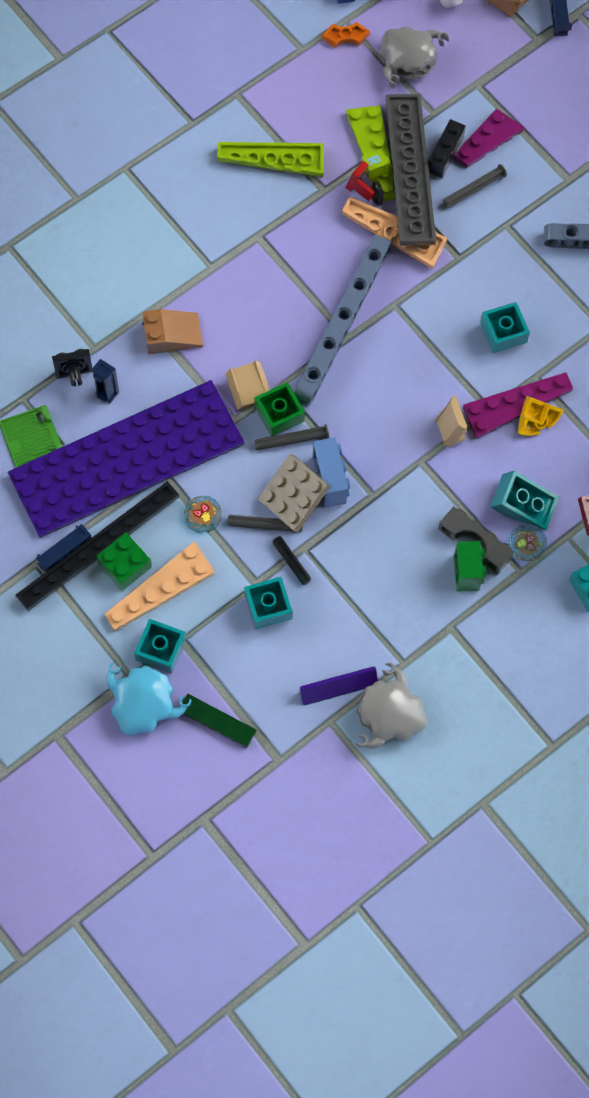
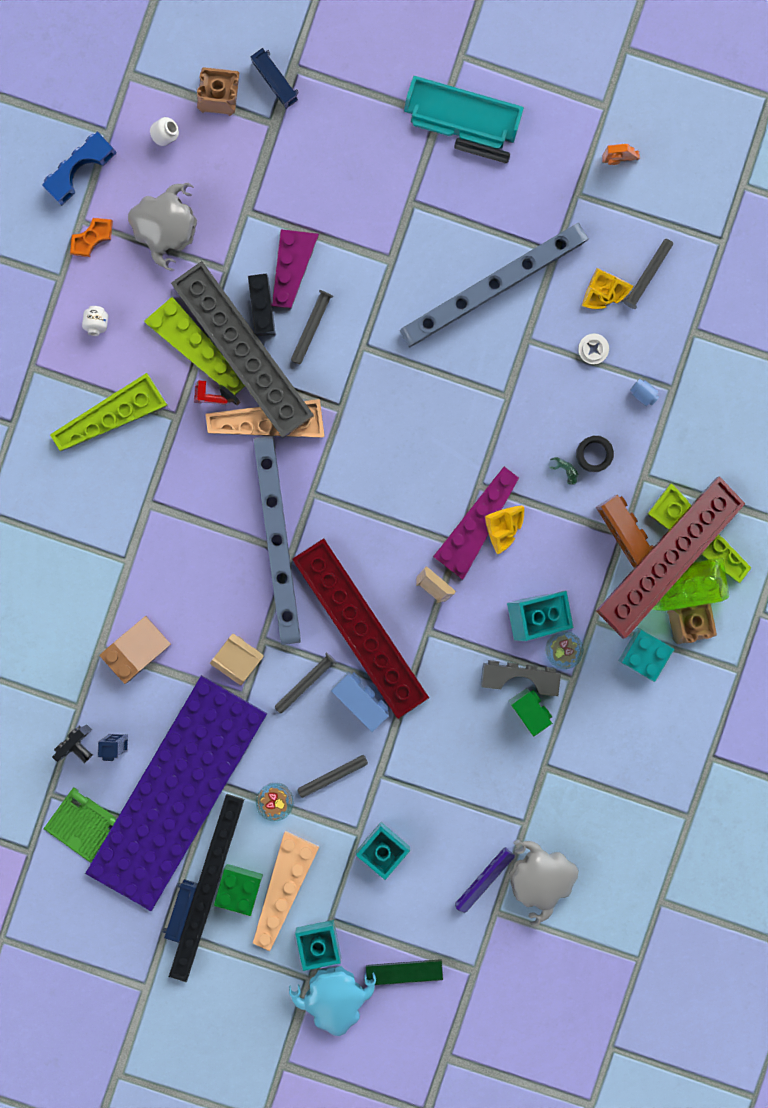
camera: 25 degrees left, 20 degrees up
green brick [254,382,305,436] -> none
dark tan plate [258,453,331,532] -> none
black axle [273,536,311,585] -> none
lime brick [362,149,390,180] -> none
teal brick [480,302,530,353] -> none
none -> white head [82,306,108,336]
none -> dark red plate [292,538,429,719]

